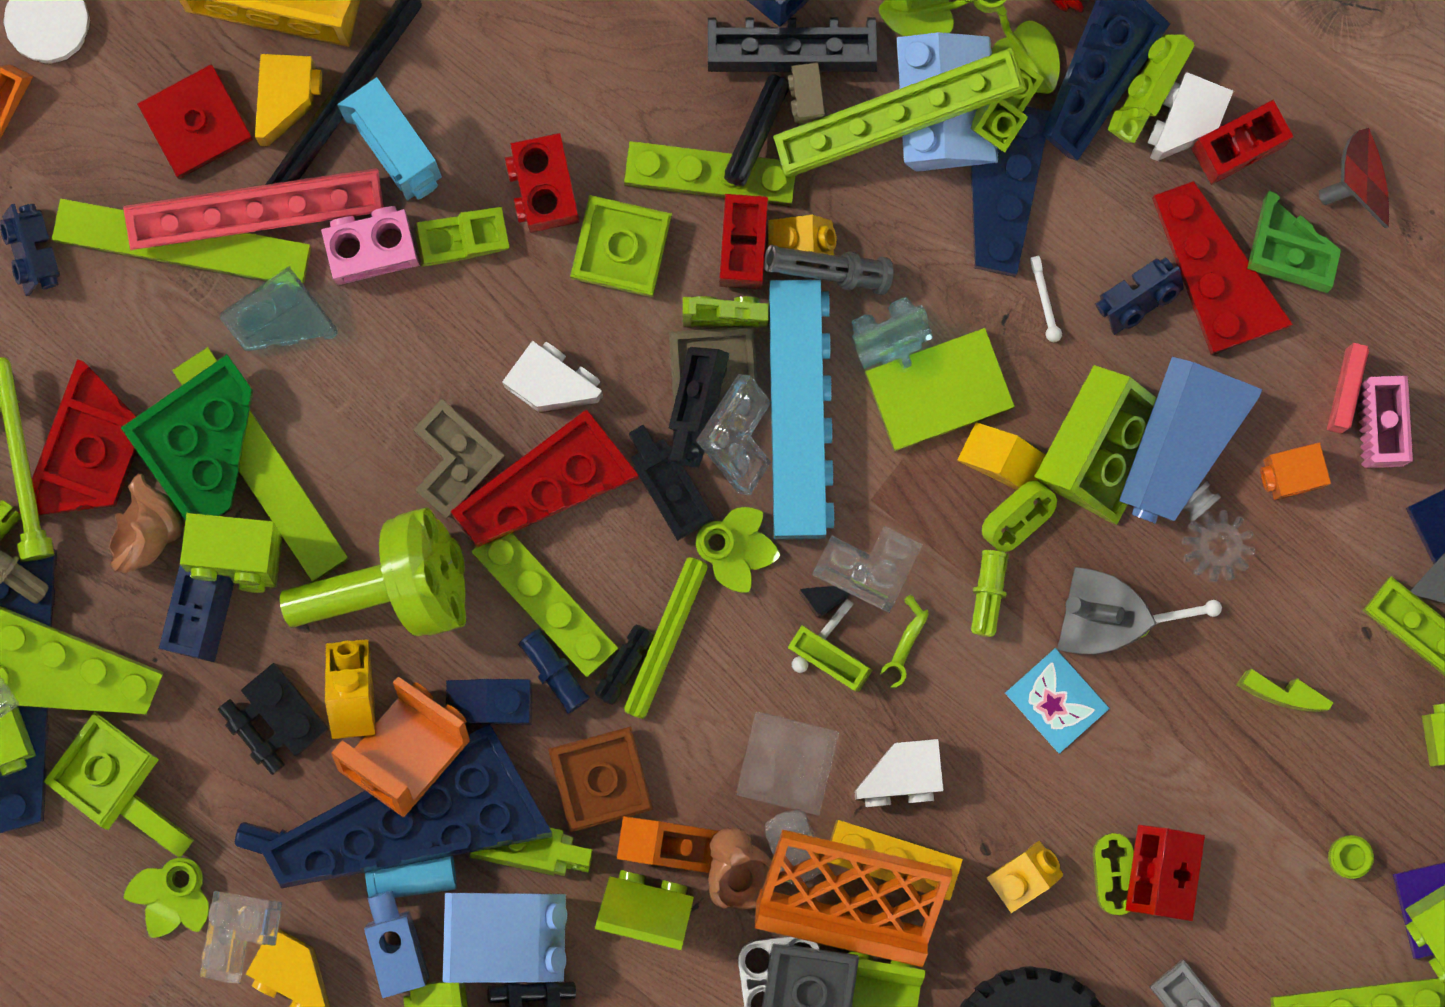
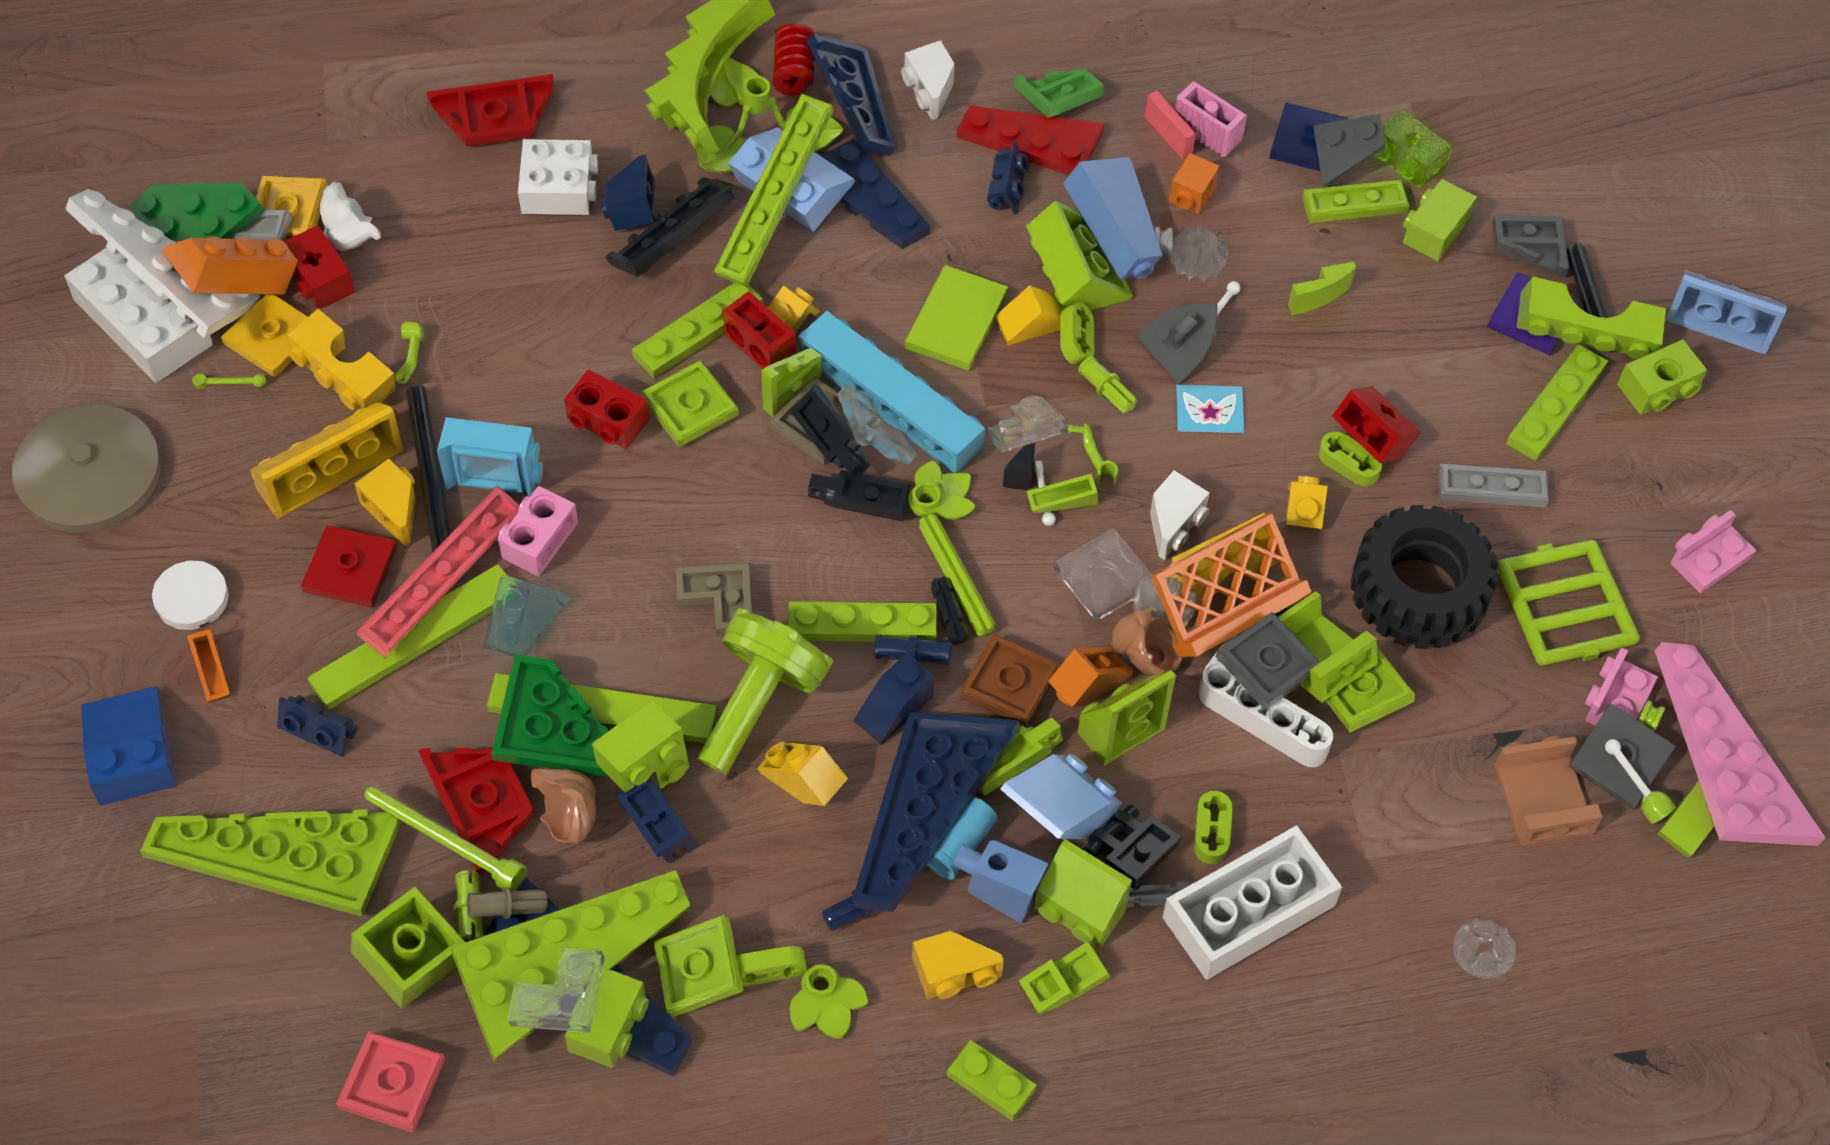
camera: 45 degrees left, 25 degrees down
clear plate [200,891,282,984] -> none
black plate [217,663,329,776] -> none
orange panel [331,677,470,817] -> none
lime slope [414,207,510,267] -> none
red wing [450,409,639,548] -> none
white slope [502,341,603,412] -> none
black axle [724,74,789,187] -> none
dark grey pin [764,245,894,295] -> none
dark tan piece [788,62,826,126] -> none
clear light blue hips [852,297,933,369] -> none
lime slope [970,58,1045,152] -> none
white hinge [1030,256,1062,342] -> none
lime hinge [1108,35,1195,143] -> none
red brick [1191,99,1294,185] -> none
shield [1319,128,1389,228] -> none
lime tile [1328,835,1374,879] -> none

